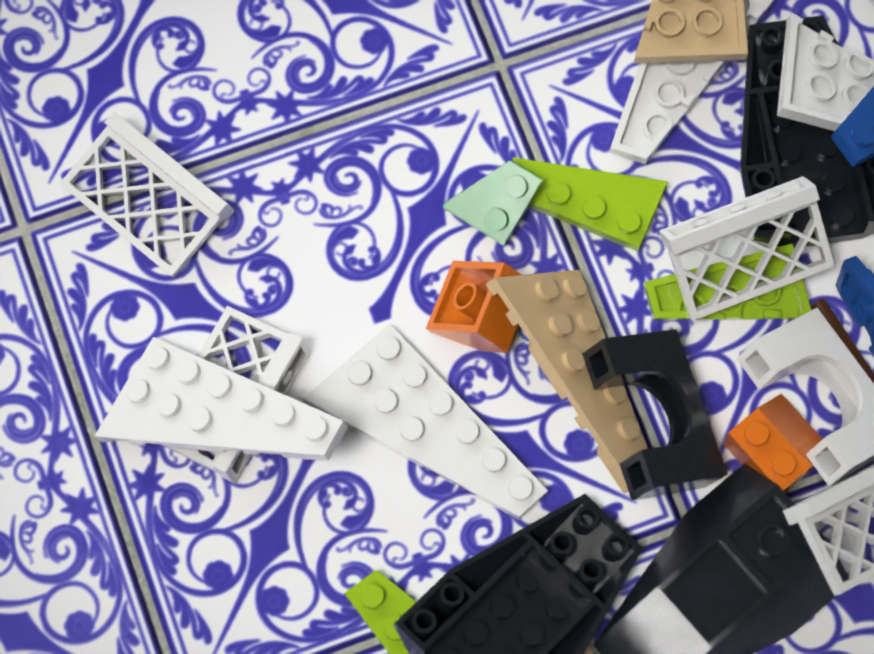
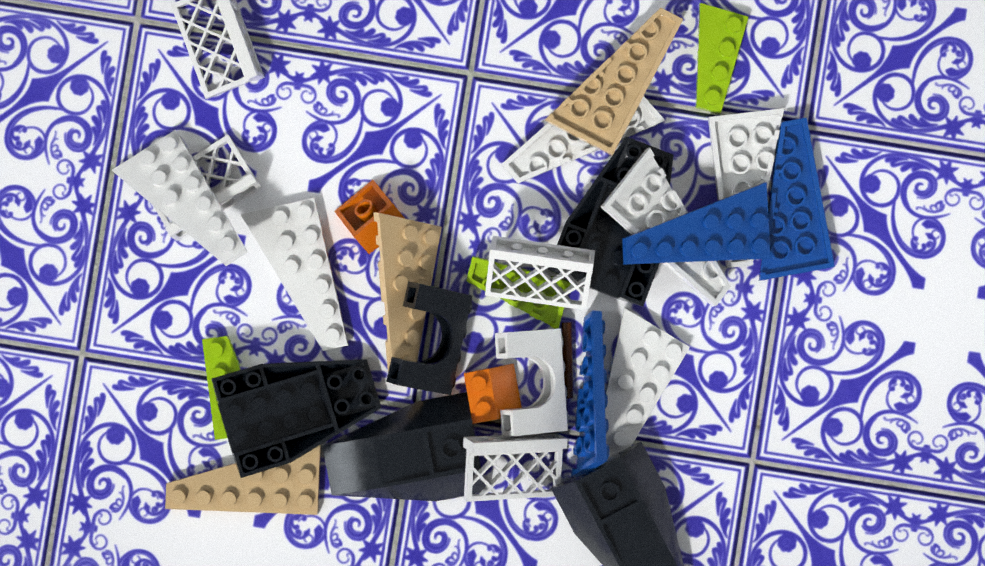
camera: 30 degrees right, 15 degrees up
wing [442,160,545,246] -> none
lime wing [512,157,668,252] -> none

